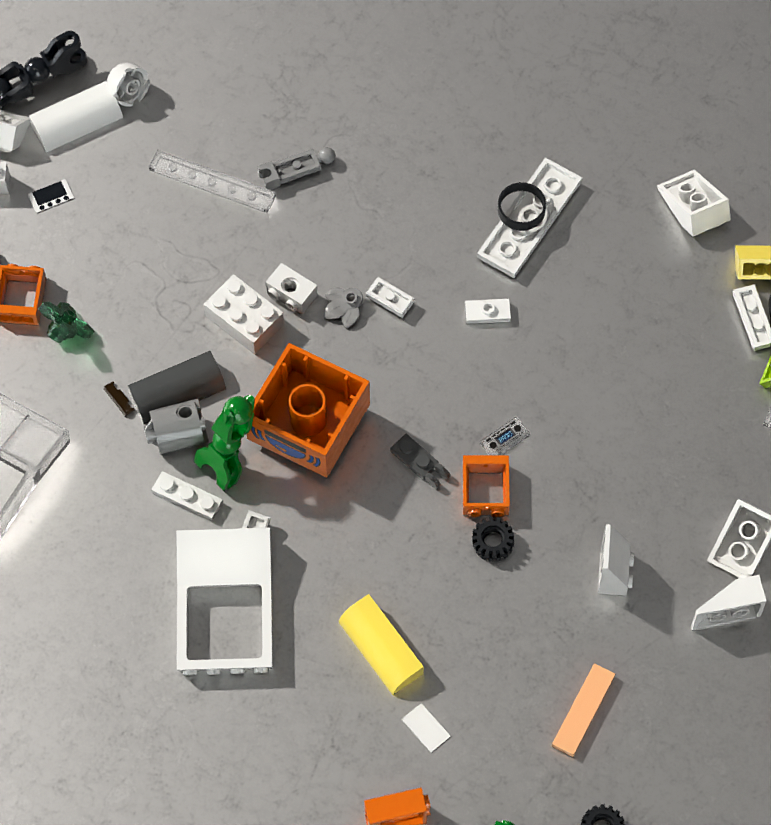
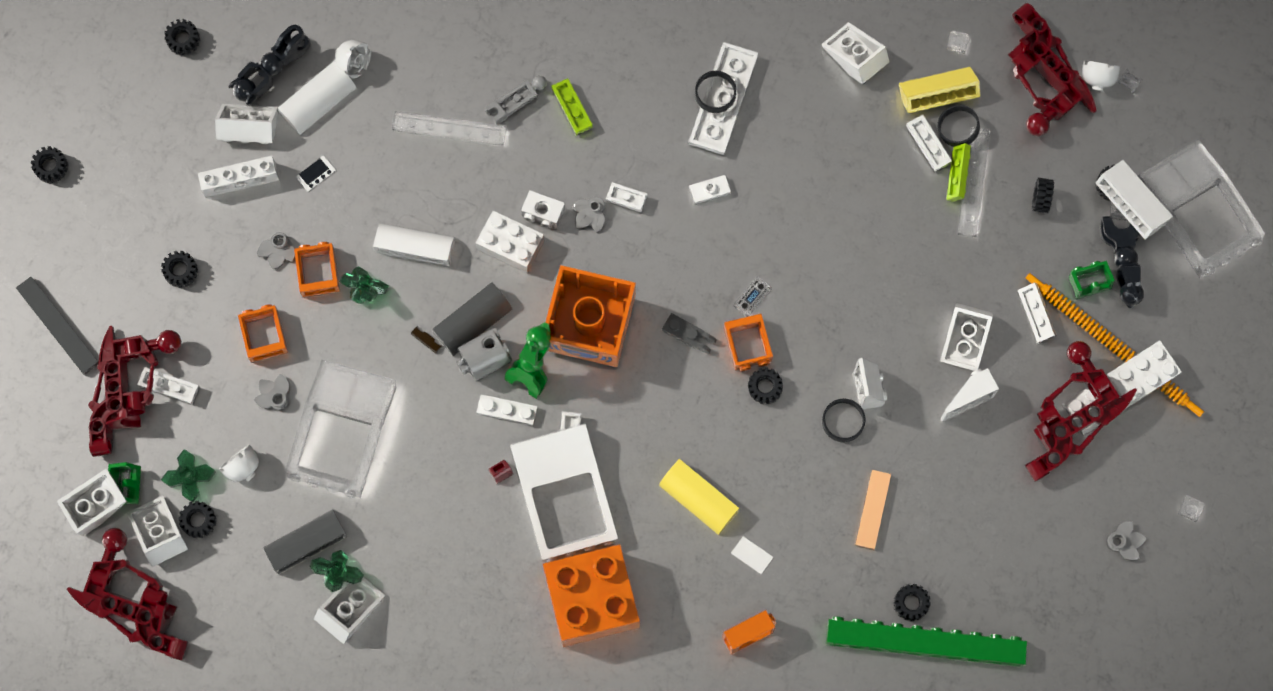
camera: 15 degrees left, 10 degrees up
none -> white brick [373,223,455,266]
none -> dark red slope [488,460,514,484]
none -> orange brick [543,544,640,647]
none -> lime plate [551,78,593,135]
none -> black tyre [822,398,866,442]

